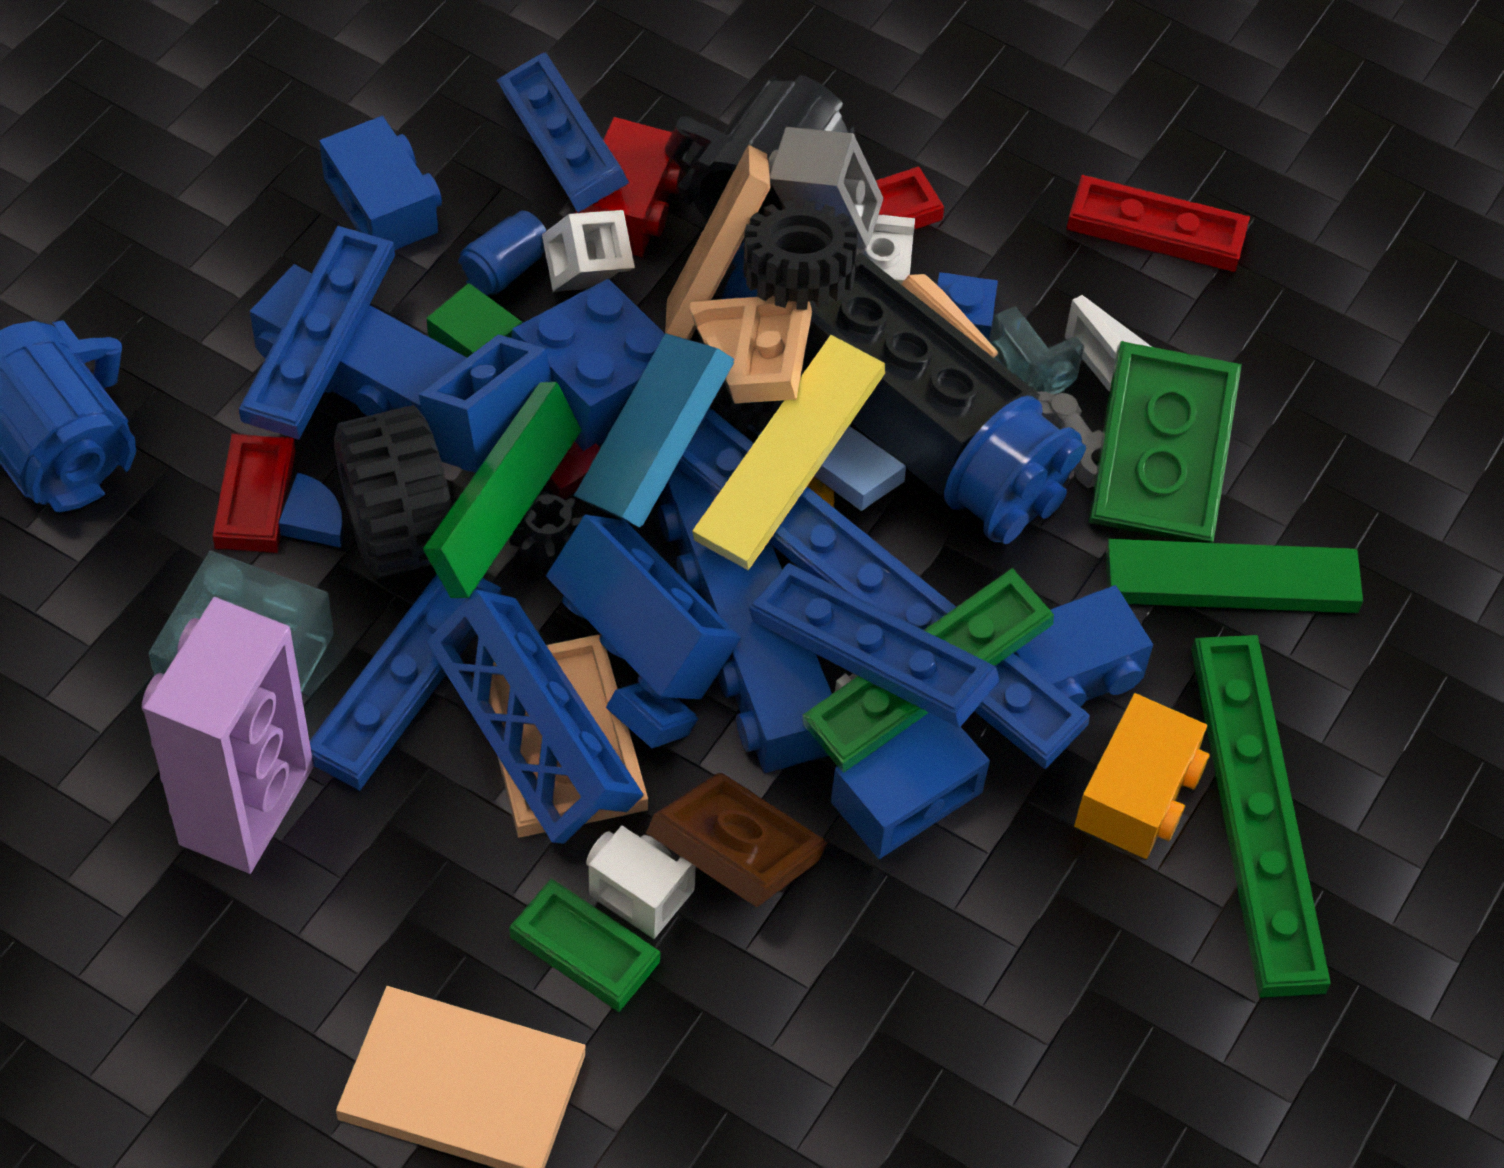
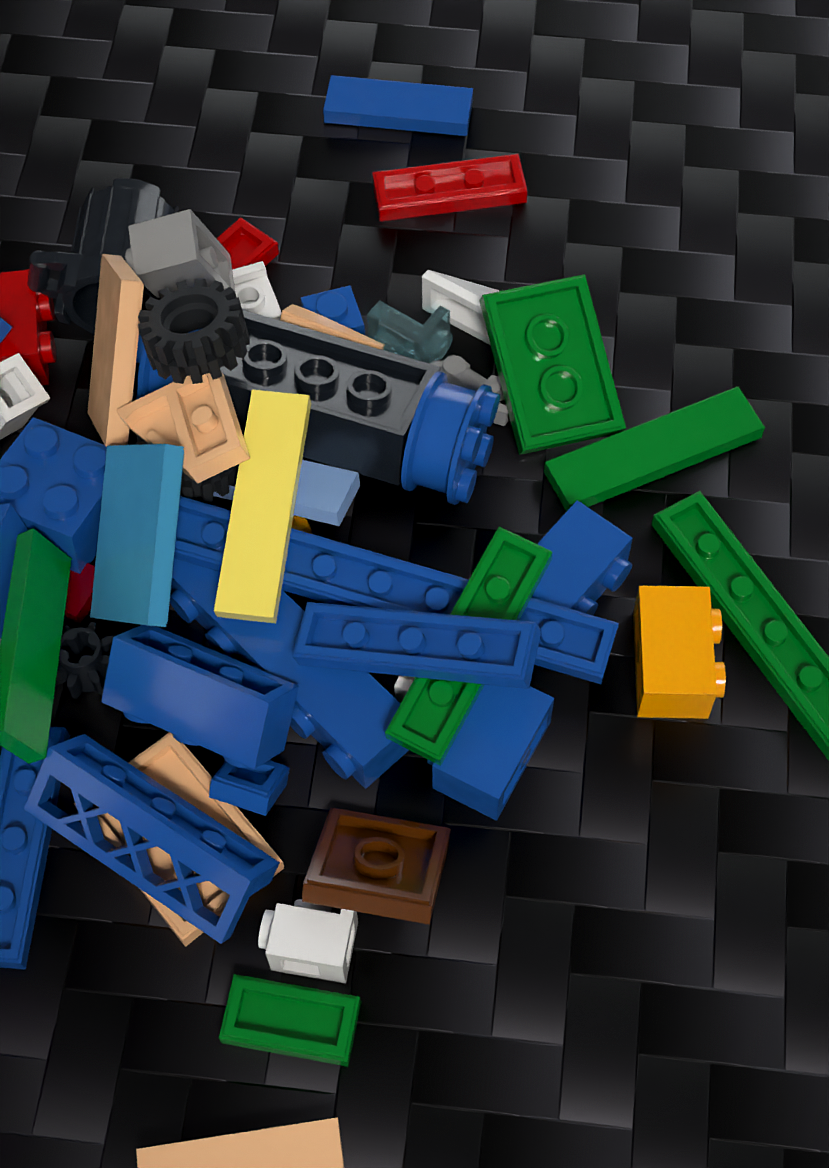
camera: 20 degrees left, 5 degrees up
none -> blue tile [323,75,473,136]

